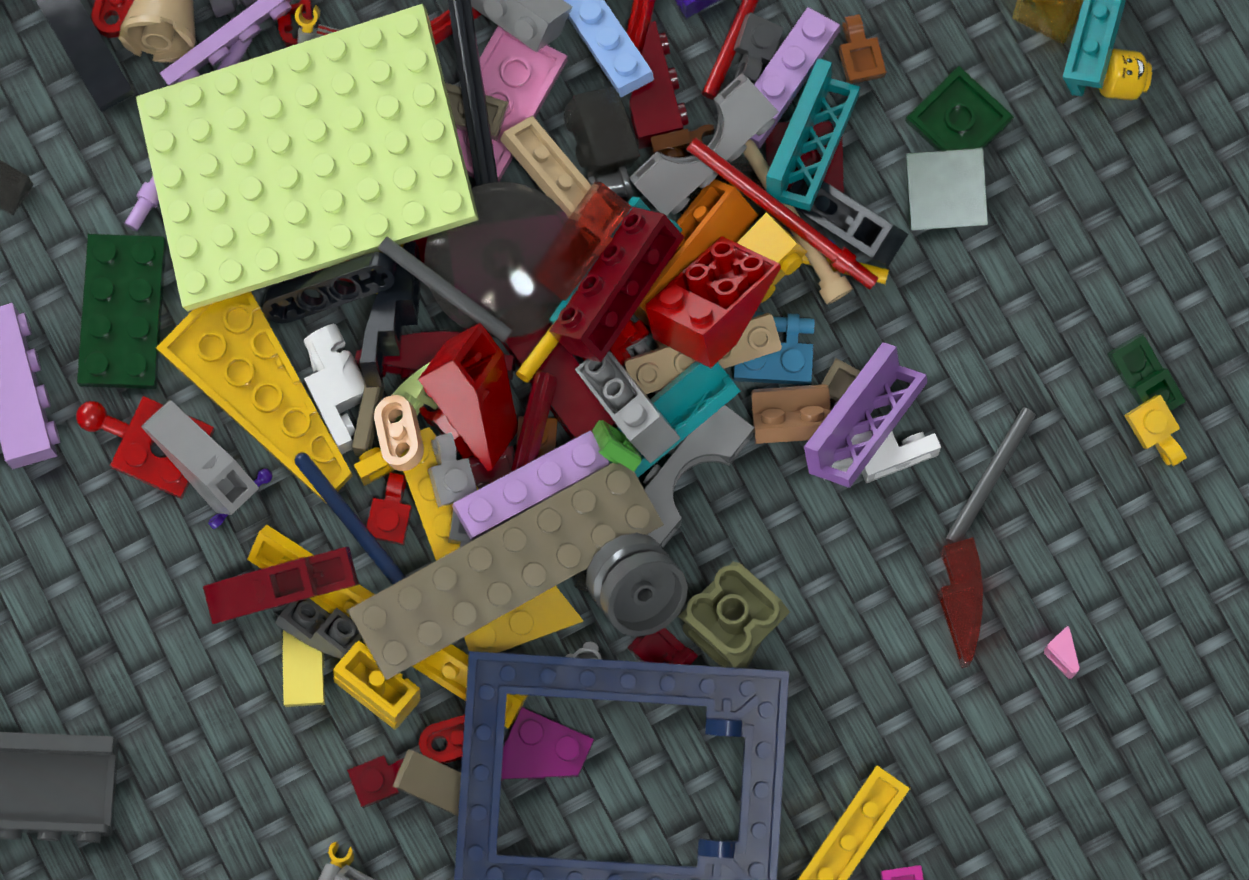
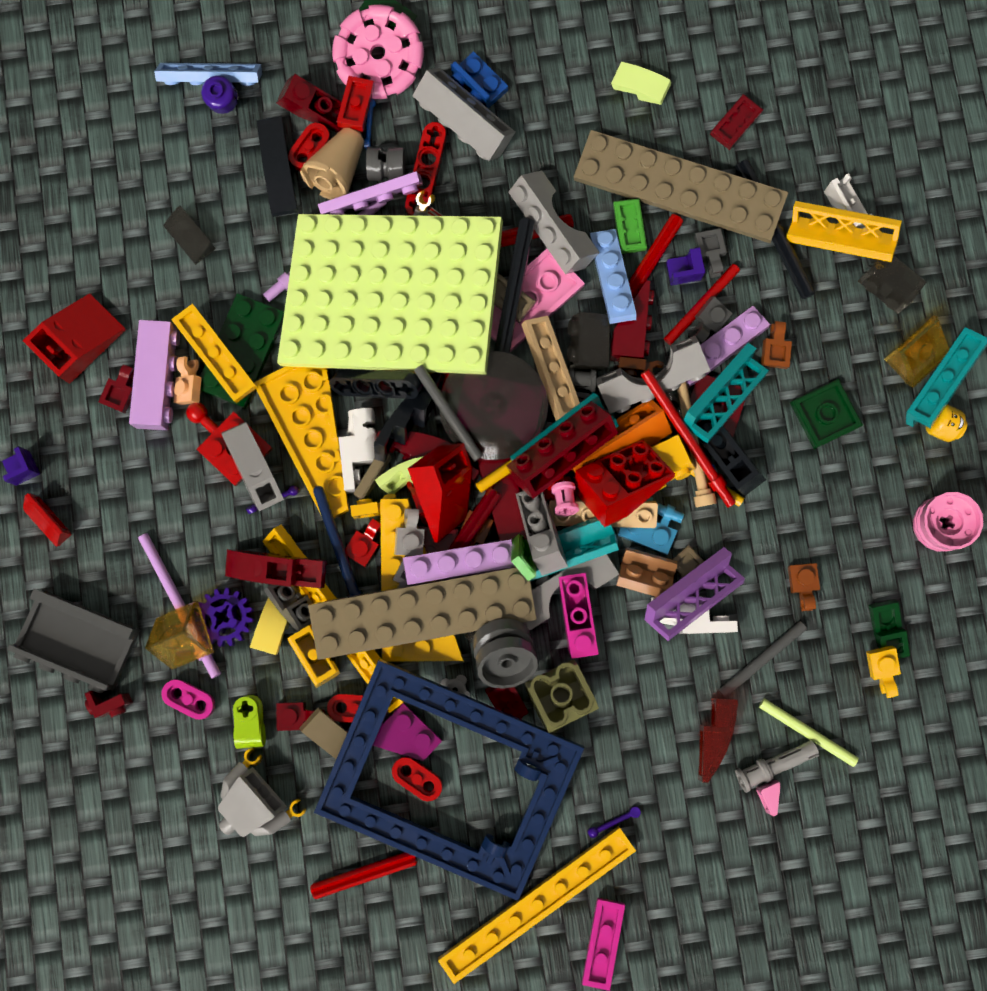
camera: 20 degrees right, 5 degrees up
light nougat plate [374,395,424,471] -> none
clear red slope [534,182,632,301] -> none
tile [905,148,988,231] -> none
none -> dark red bracket [85,691,133,718]
none -> lavender bar [138,533,221,679]
none -> clear yellow slope [145,601,214,669]
none -> dark pink plate [161,680,215,720]
none -> yellow plate [171,304,257,403]
none -> light nougat plate [173,356,202,405]
none -> dark purple gear [194,588,255,647]
none -> lime piece [233,695,266,749]
none -> red plate [392,756,443,801]
none -> bright pink bush [551,481,579,516]
none -> dark pink slope [558,573,599,659]
none -> dark purple hinge [588,806,641,838]
none -> light grey pin [735,740,819,793]
none -> yellowish green bar [759,698,859,767]
none -> dark orange plate [788,563,820,611]
none -> bright pink wheel [913,492,983,552]

